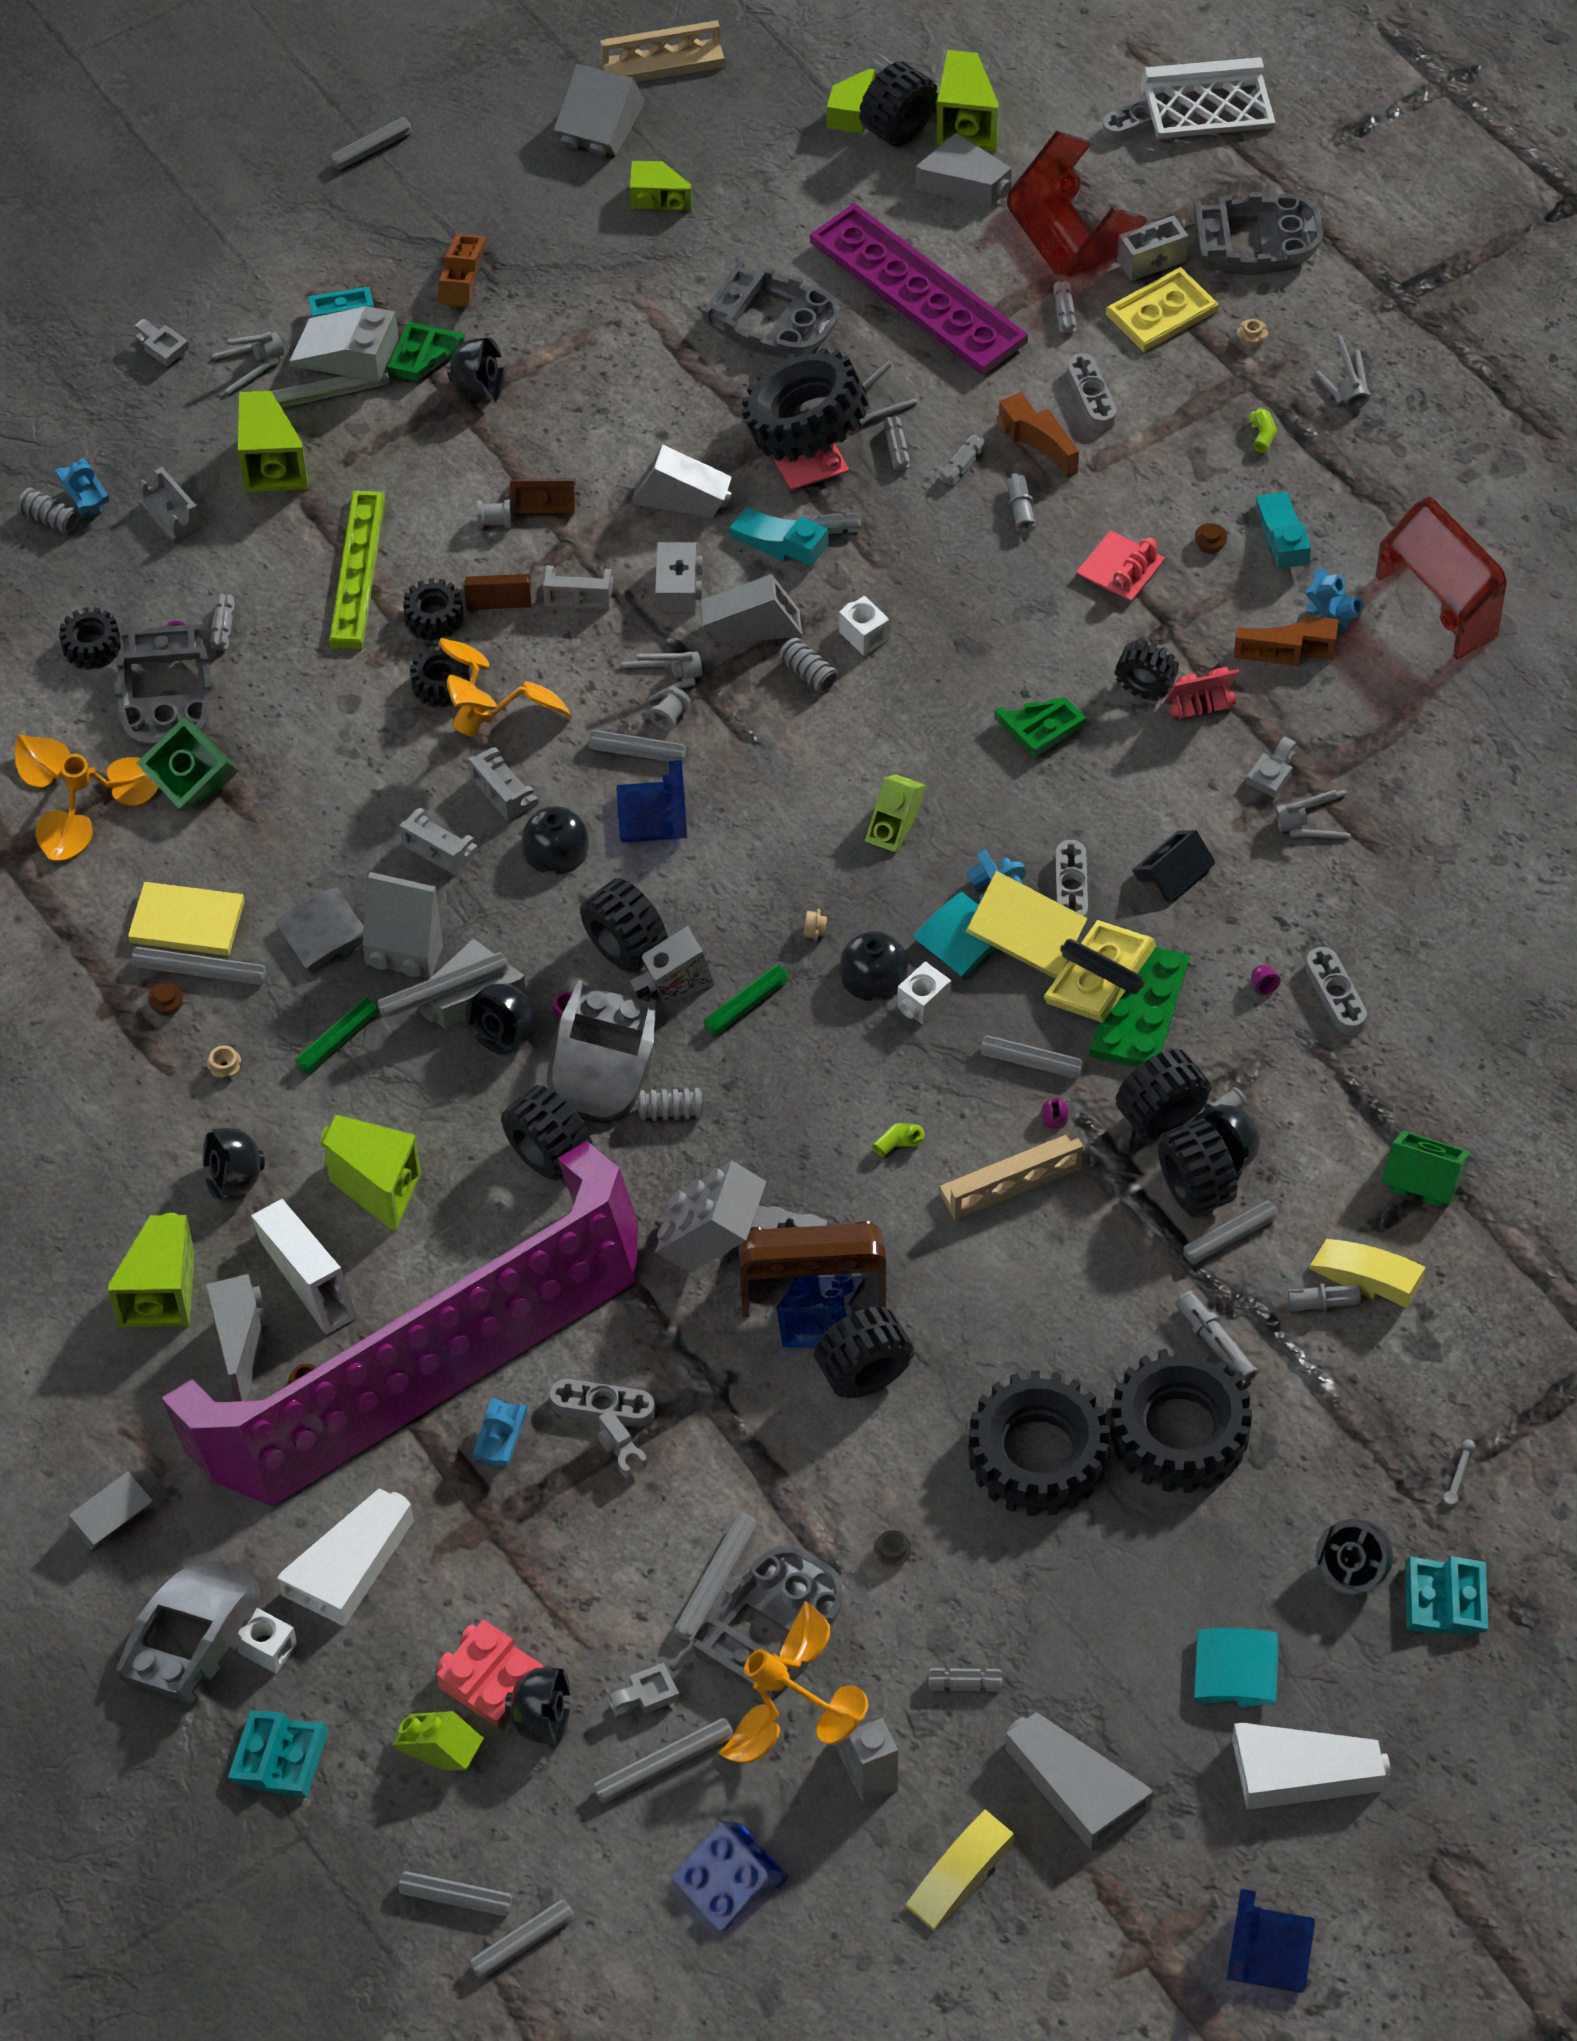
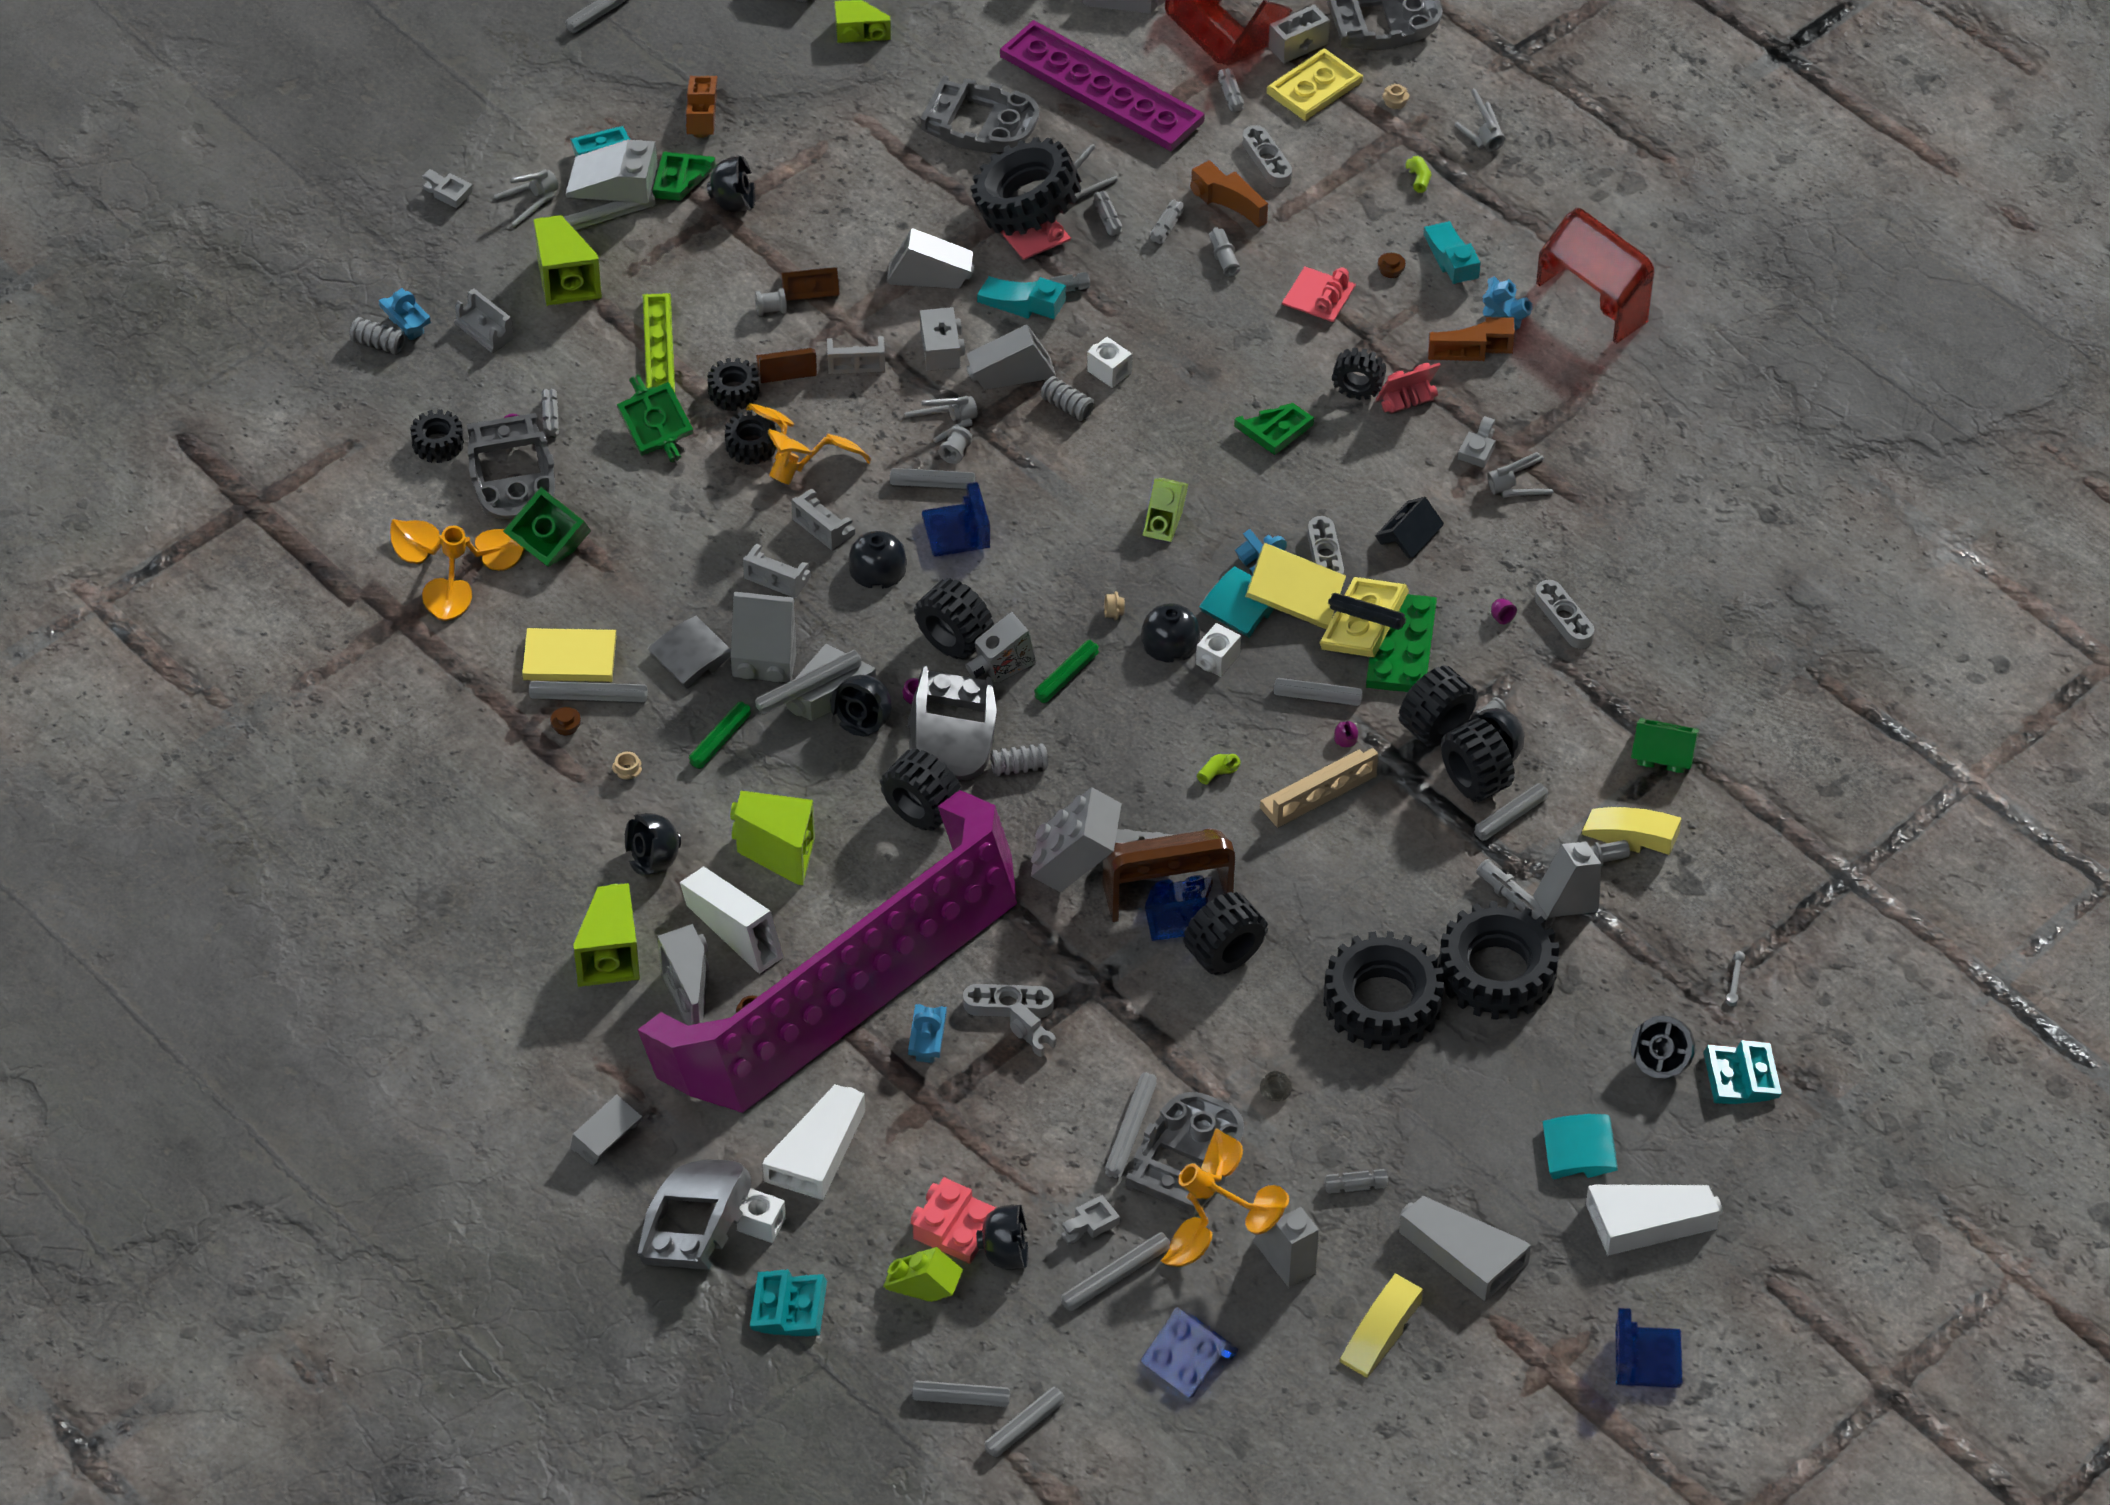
camera: 10 degrees left, 5 degrees down
none -> green plate [617,374,694,462]
none -> light grey slope [1533,841,1601,918]

